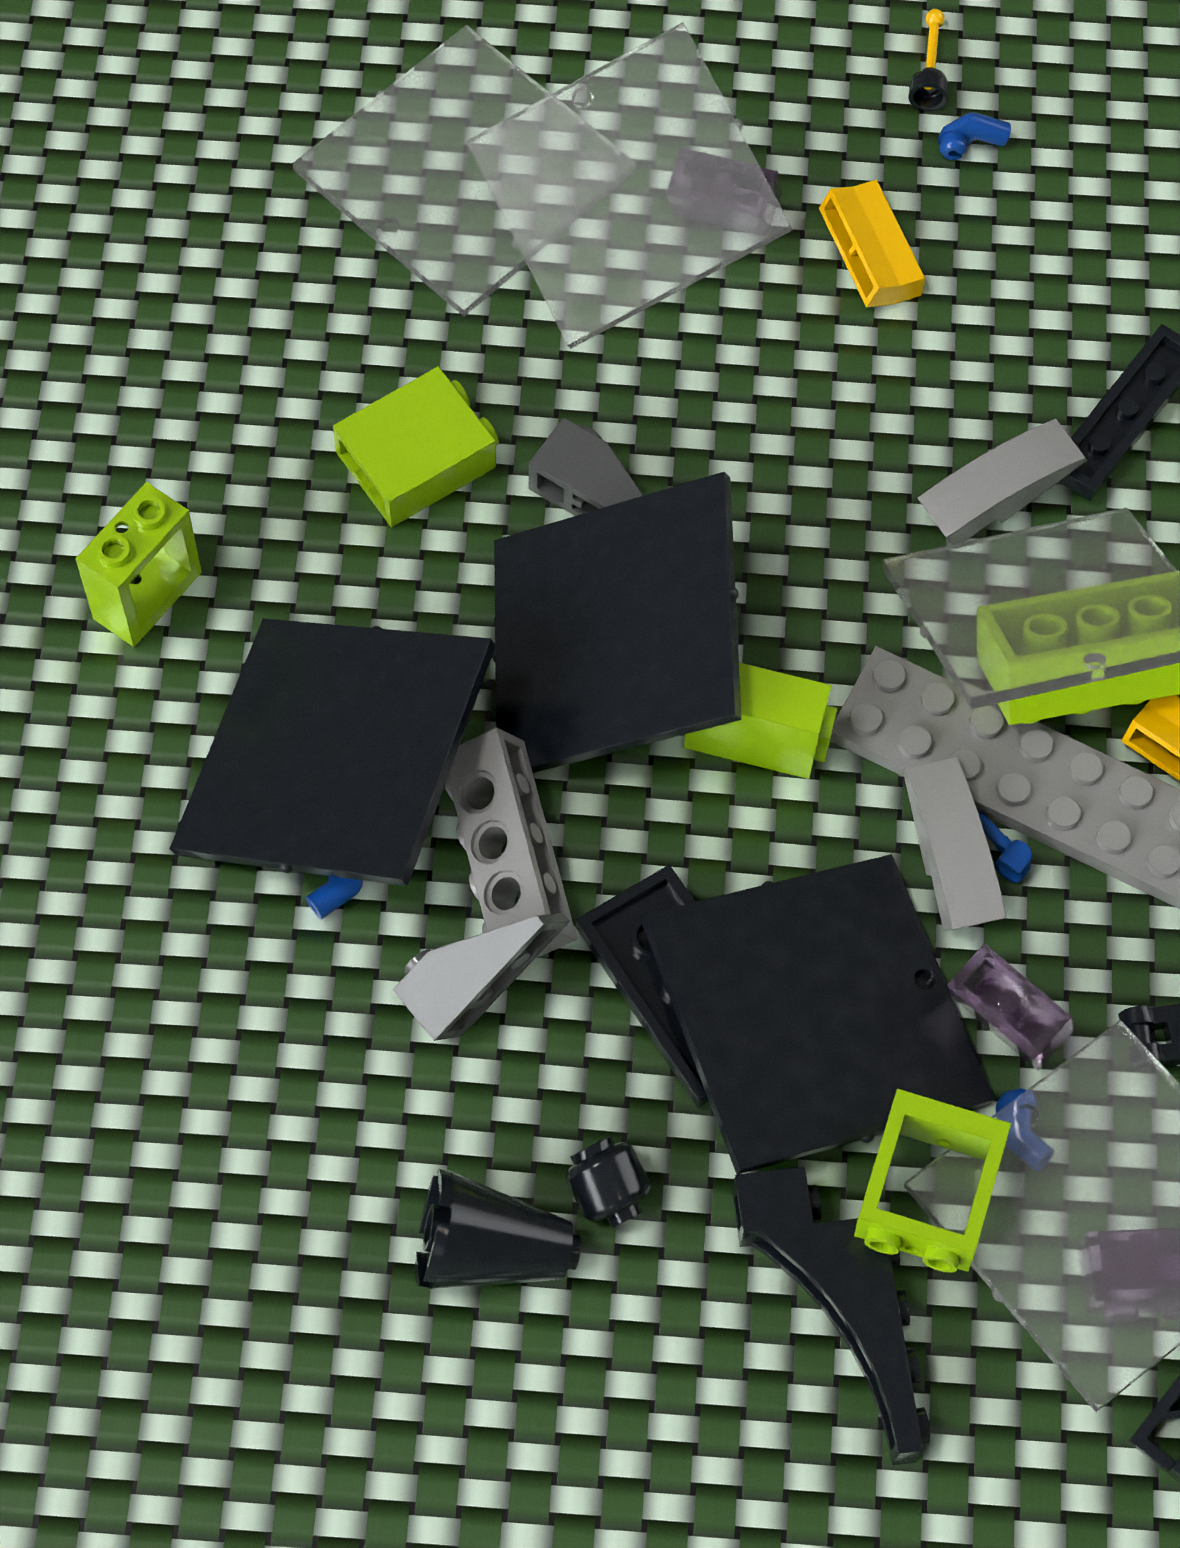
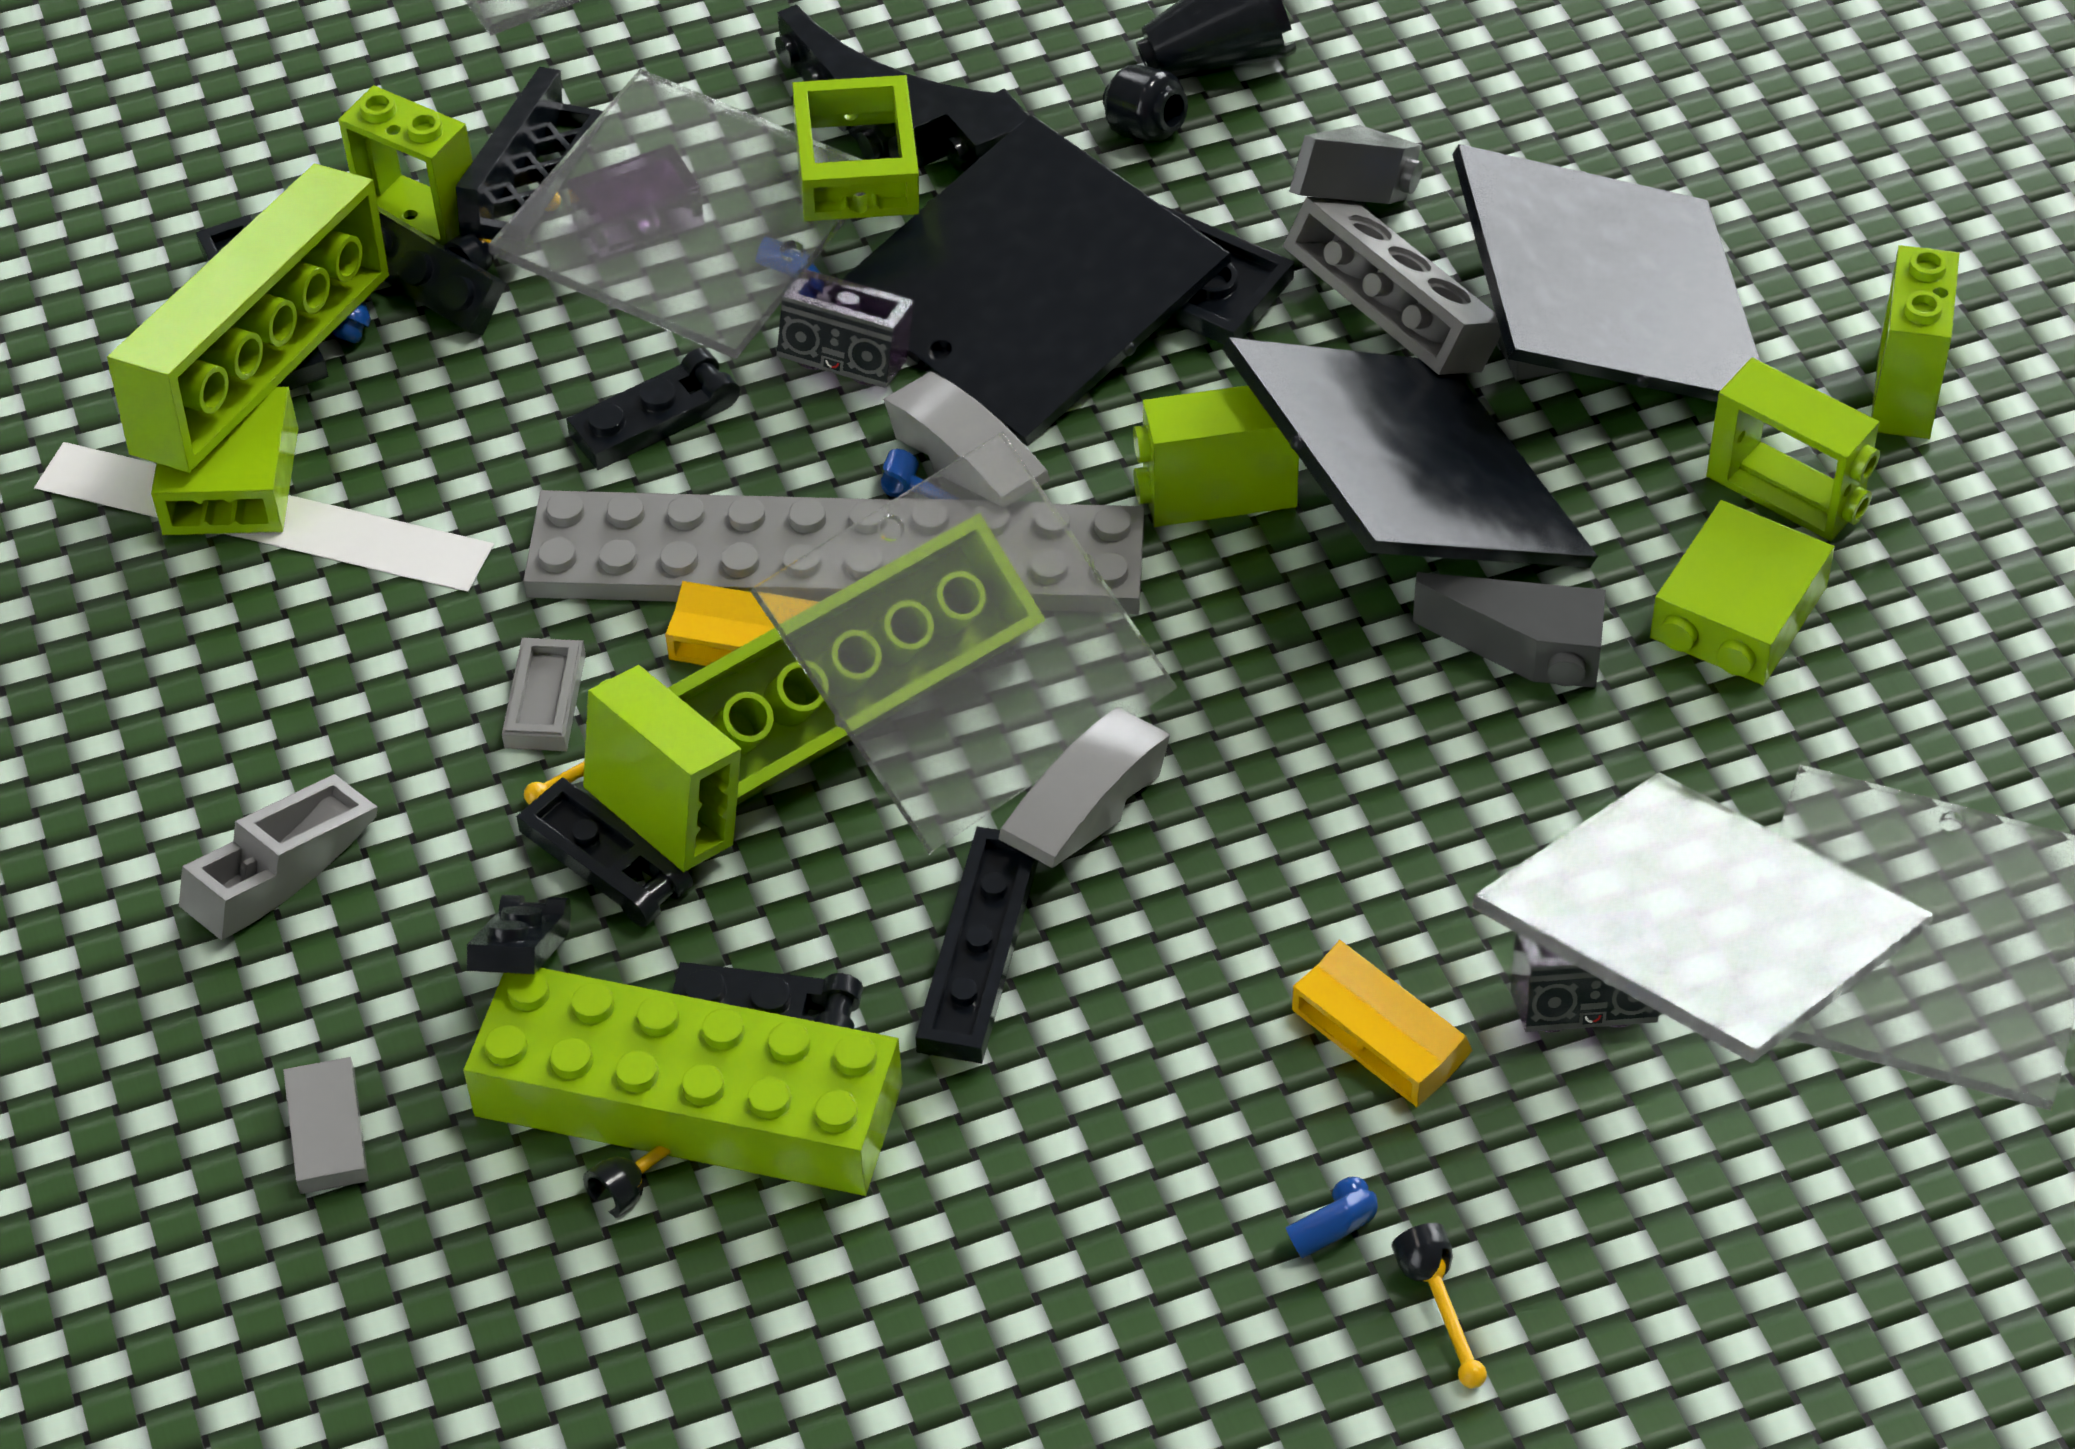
camera: 160 degrees right, 15 degrees down
none -> lime window [1706,357,1880,541]

